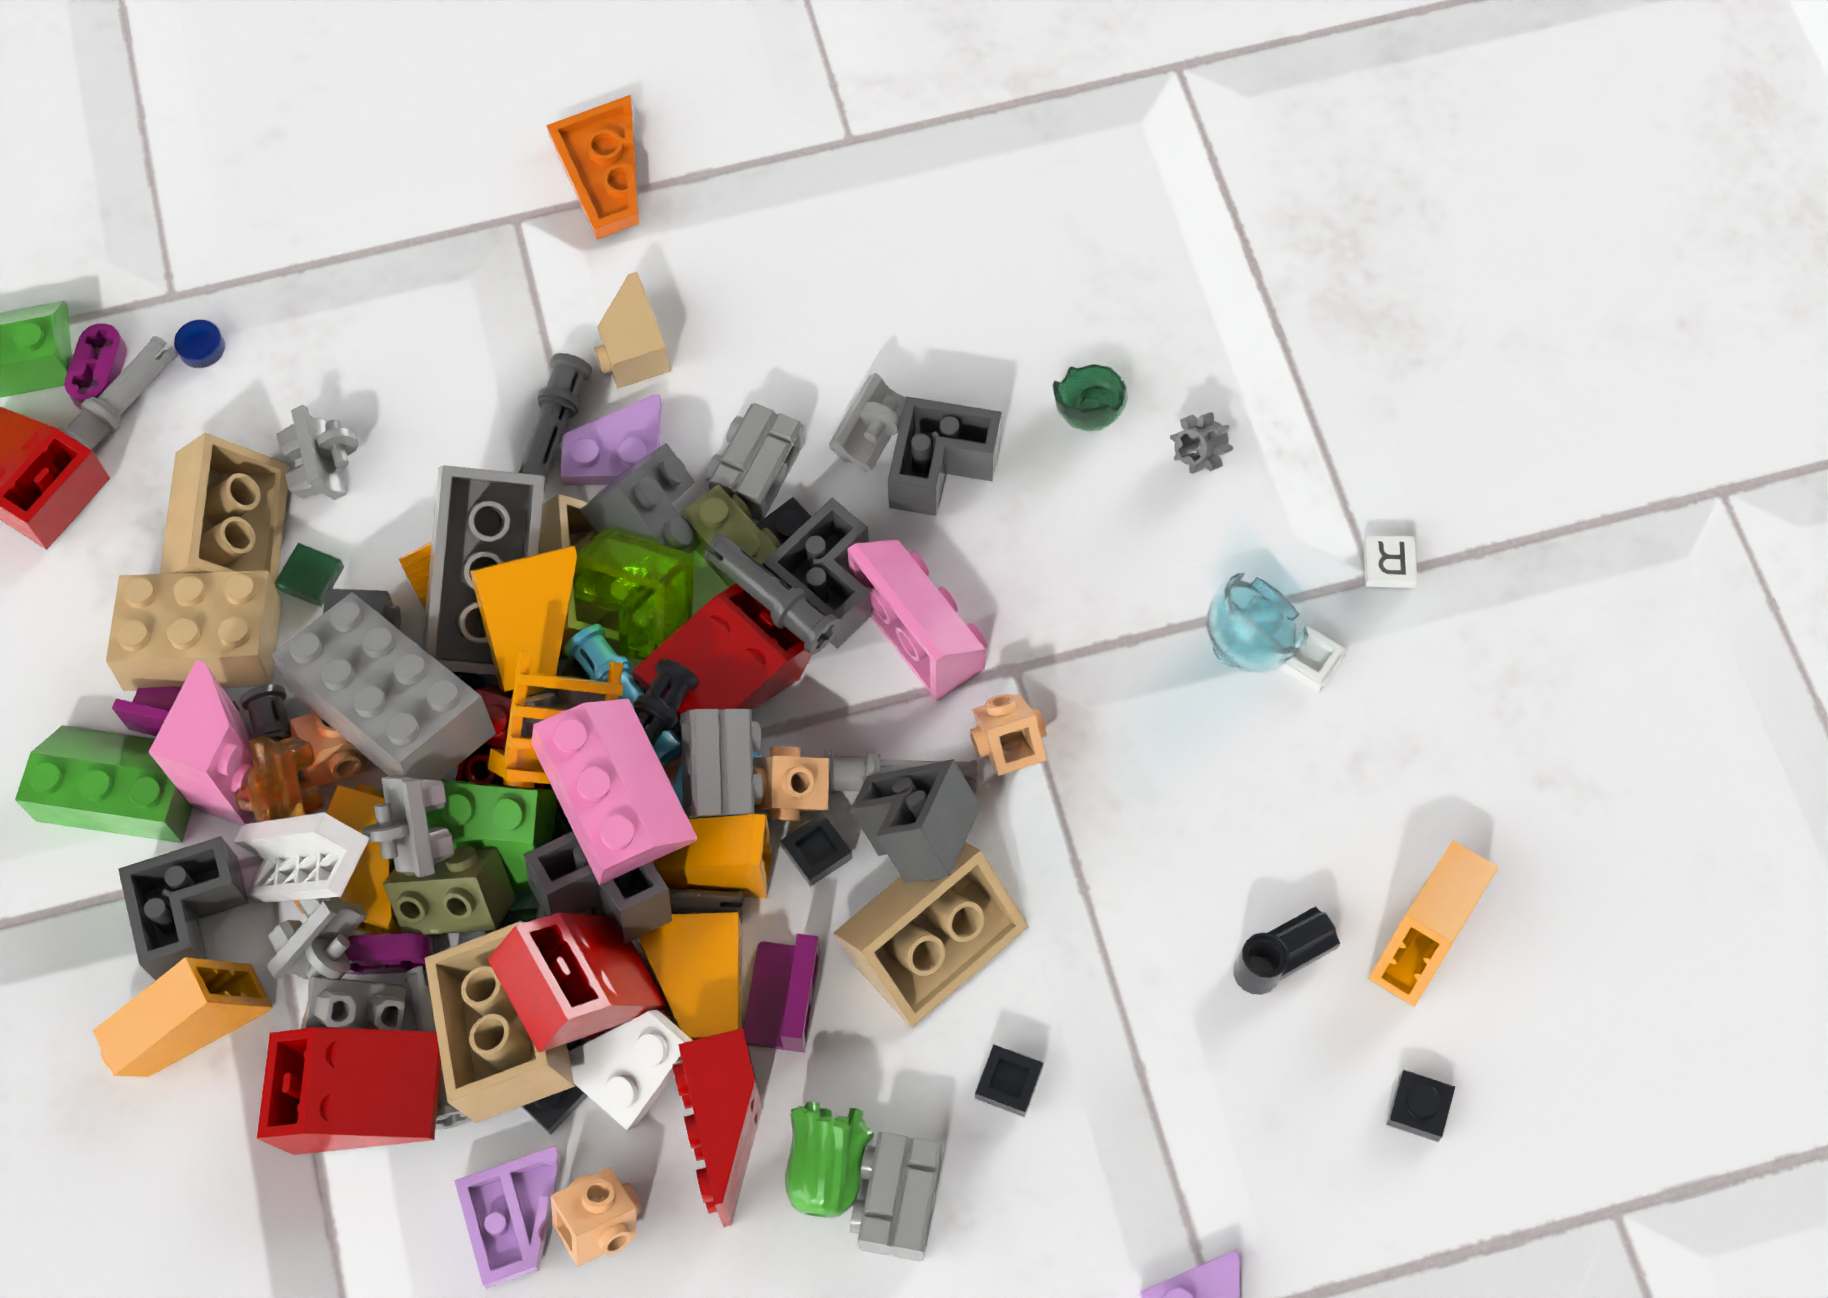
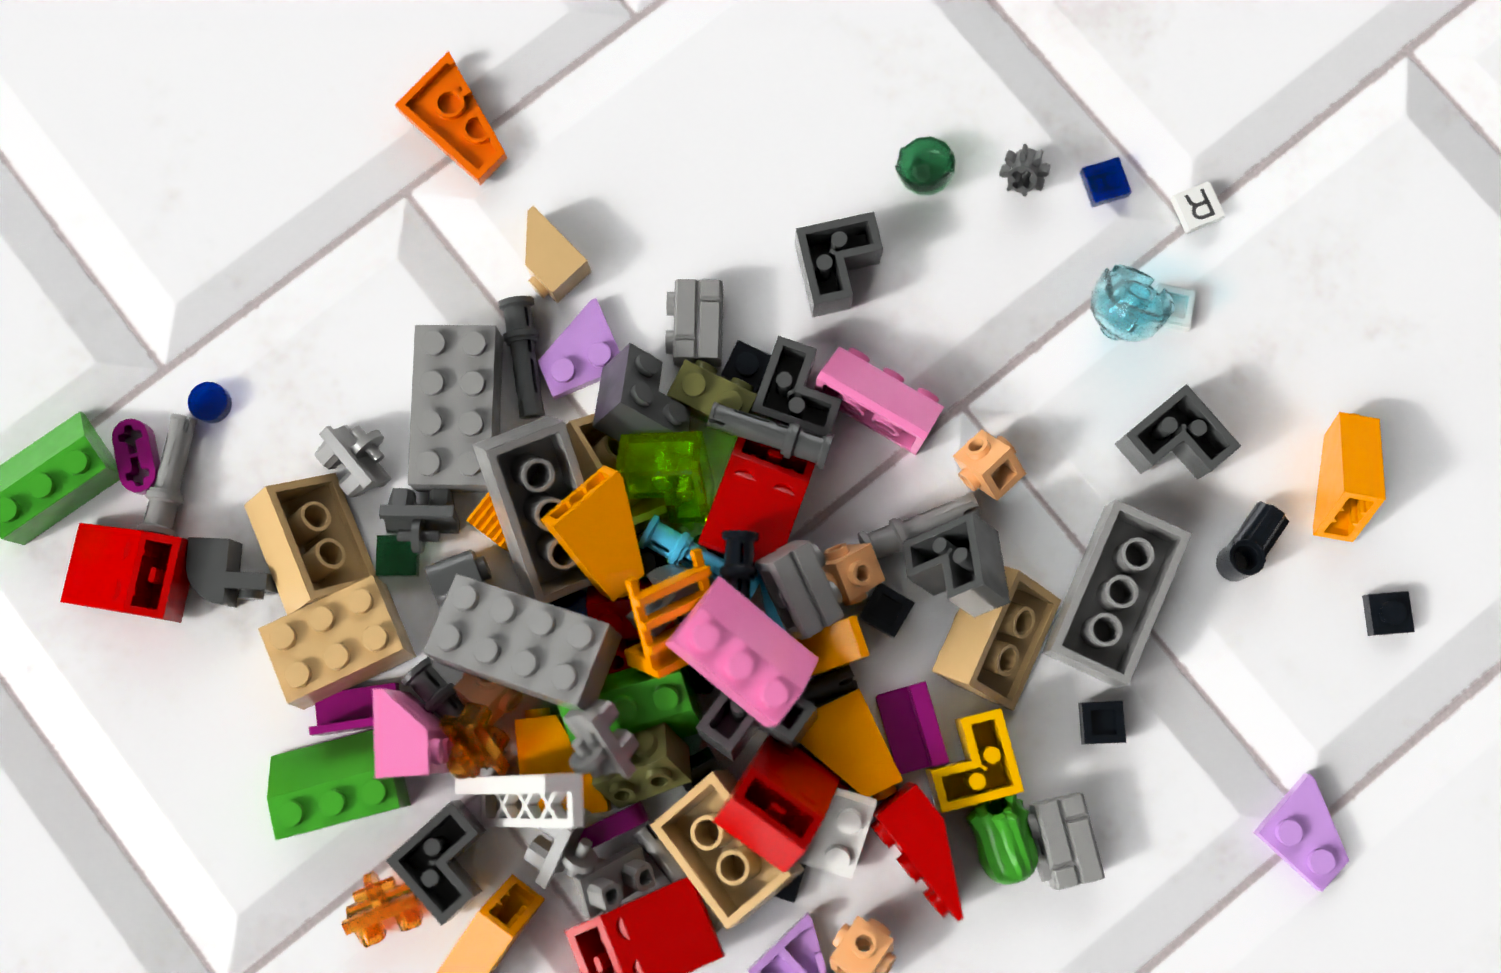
camera: 25 degrees left, 15 degrees up
light grey hips [829,373,906,472] -> none
none -> dark grey brick [186,537,278,608]
none -> clear orange hips [341,871,423,948]
none -> dark grey hips [379,488,460,554]
none -> light grey brick [408,325,503,493]
none -> yellow brick [925,708,1024,813]
none -> light grey brick [1042,499,1192,687]
none -> clear blue tile [1079,157,1132,208]
none -> dark grey brick [1115,384,1241,480]

